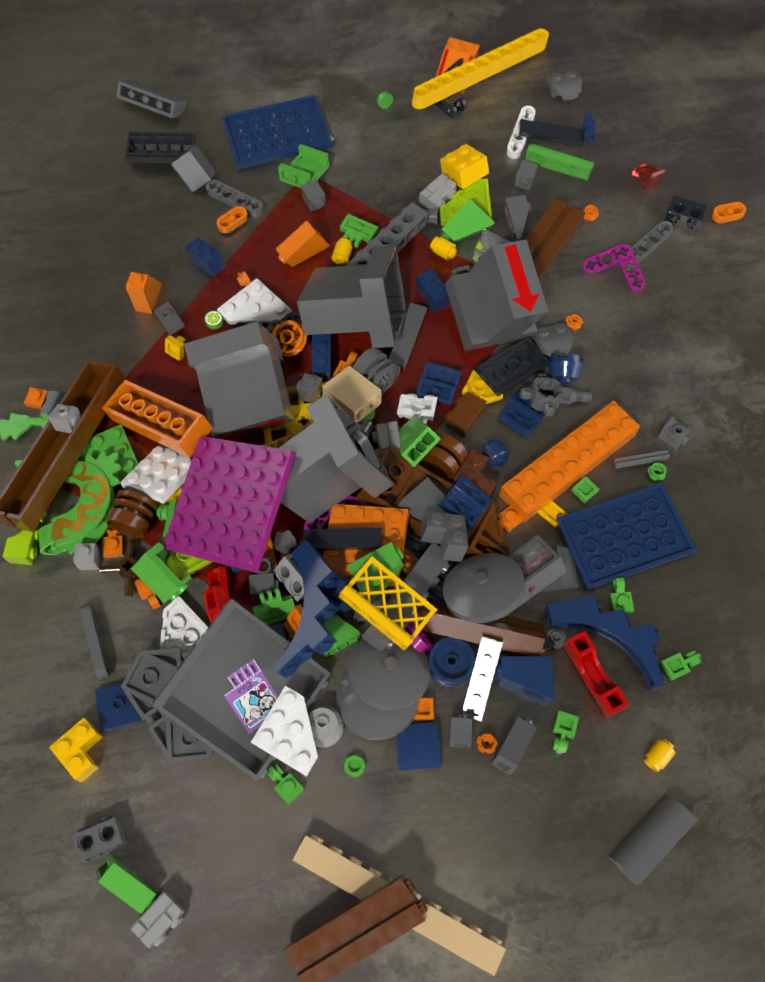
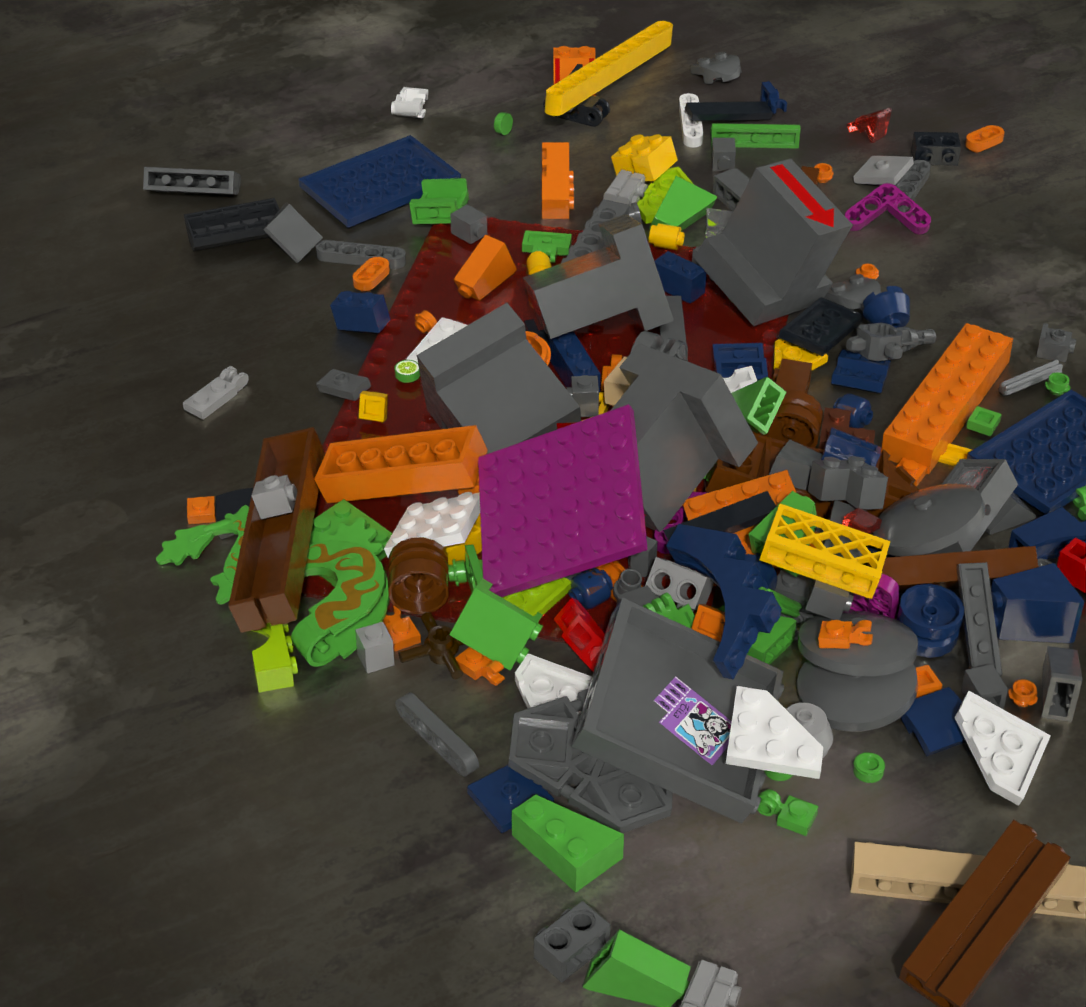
camera: 20 degrees left, 25 degrees down
yellow brick [49,718,103,783] -> none
orange slope [126,272,162,314] -> none
none -> light grey hinge [183,366,249,420]
none -> white cylinder [391,87,428,118]
none -> bright green wedge [512,795,624,893]
none -> orange wedge [542,142,574,219]
none -> bright green axle [758,587,802,618]
none -> orange plate [818,620,873,649]
none -> clear red tile [842,508,882,534]
none -> light grey plate [853,156,914,185]
none -> white plate [955,691,1051,806]

